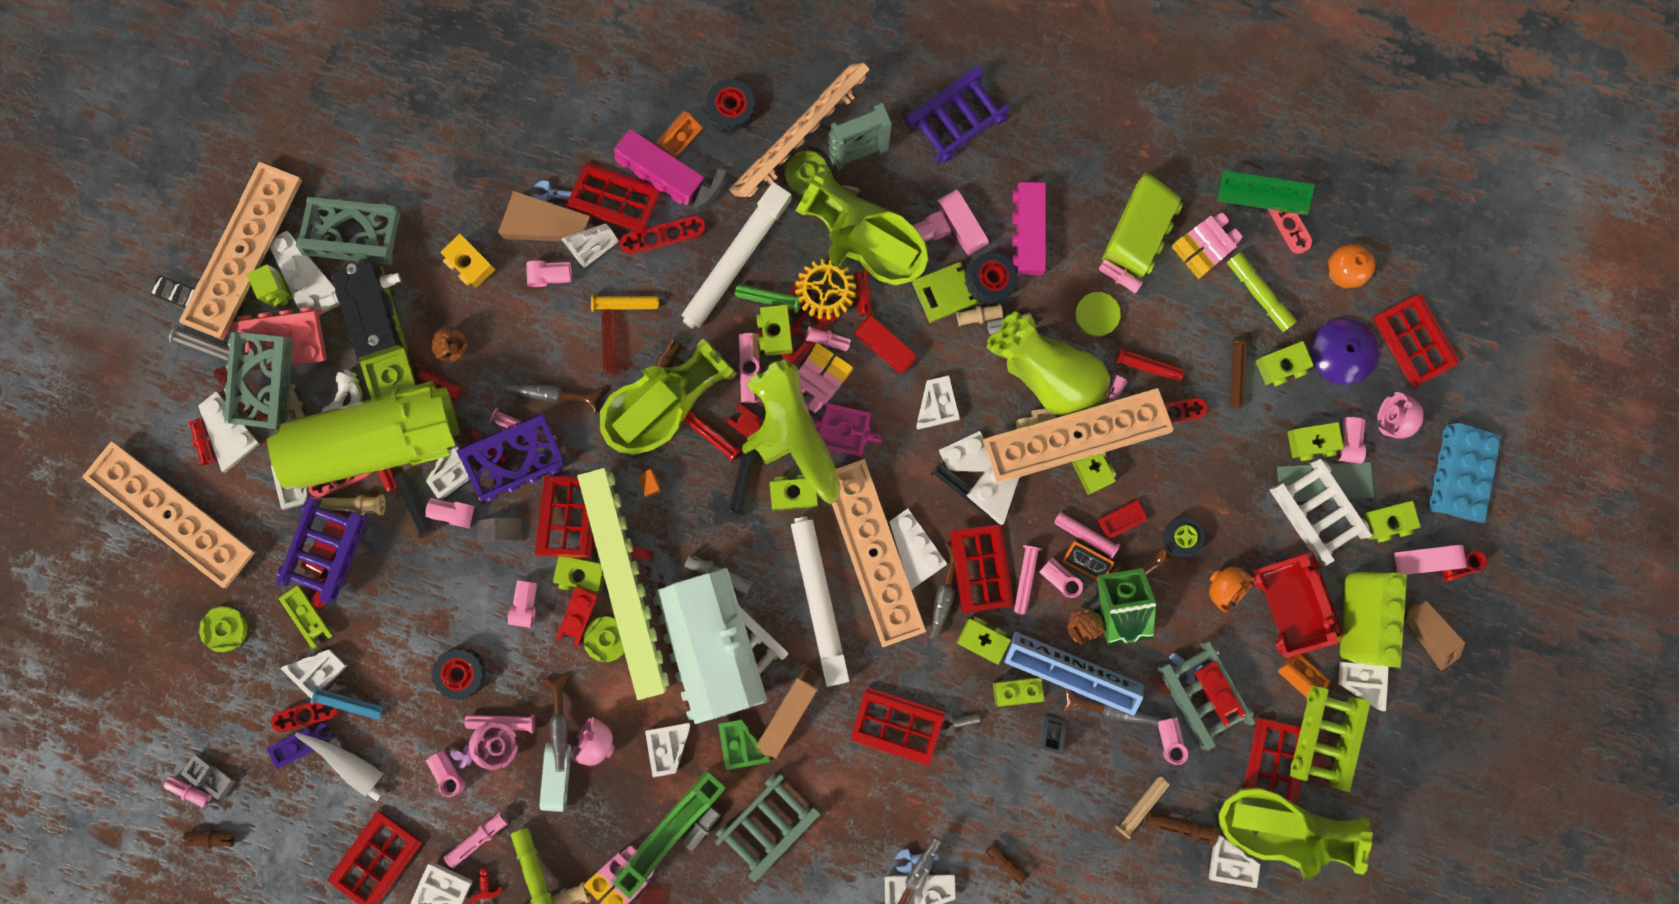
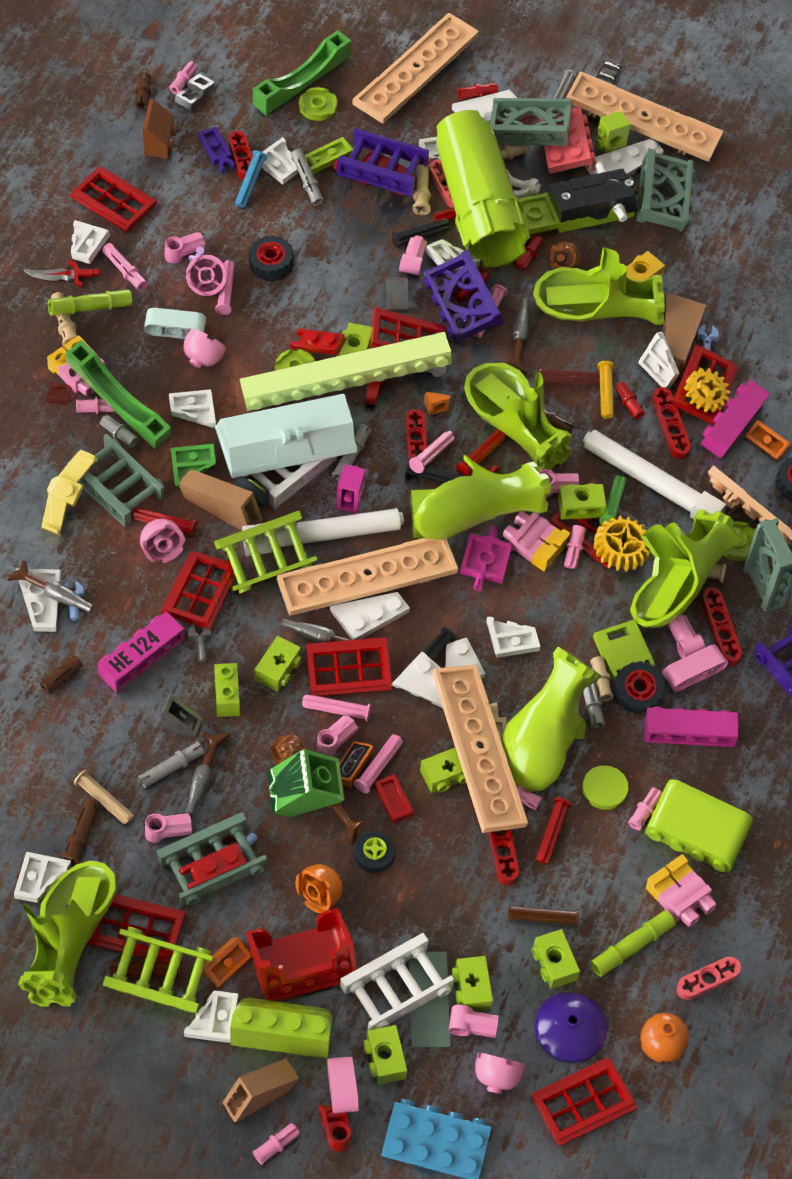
camera: 90 degrees right, 25 degrees down
white piece [295,733,384,801] -> none
bright pink piece [508,580,538,628] -> none
bright pink piece [526,261,572,287] -> none
flat silver piece [542,674,572,772] -> none
flat silver slope [694,168,728,213] -> none
red pin [853,270,873,317] -> none
red beam [854,315,917,375] -> none
light blue brick [1004,632,1143,716] -> none
green fence [1218,171,1315,215] -> none
none -> light yellow plate [41,450,98,536]
none -> bright pink axle [76,397,115,414]
none -> dark pink brick [98,611,185,693]
none -> red axle [132,507,198,537]
none -> light grey pin [138,741,205,789]
none -> bright pink cylinder [140,518,185,563]
none -> dark orange slope [143,99,177,158]
none -> lime fence [214,511,317,593]
none -> black wheel [233,476,270,507]
none -> bright pink axle [252,1124,300,1165]
none -> bright green arch [253,30,351,115]
none -> light grey pin [291,148,324,206]
none -> dark pink brick [337,464,366,514]
none -> red beam [405,409,427,460]
none -> bright pink axle [409,431,455,473]
none -> lime animal [533,248,665,325]
none -> red axle [615,382,645,420]
none -> yellow gear [684,368,730,412]
none -> red beam [701,588,742,666]

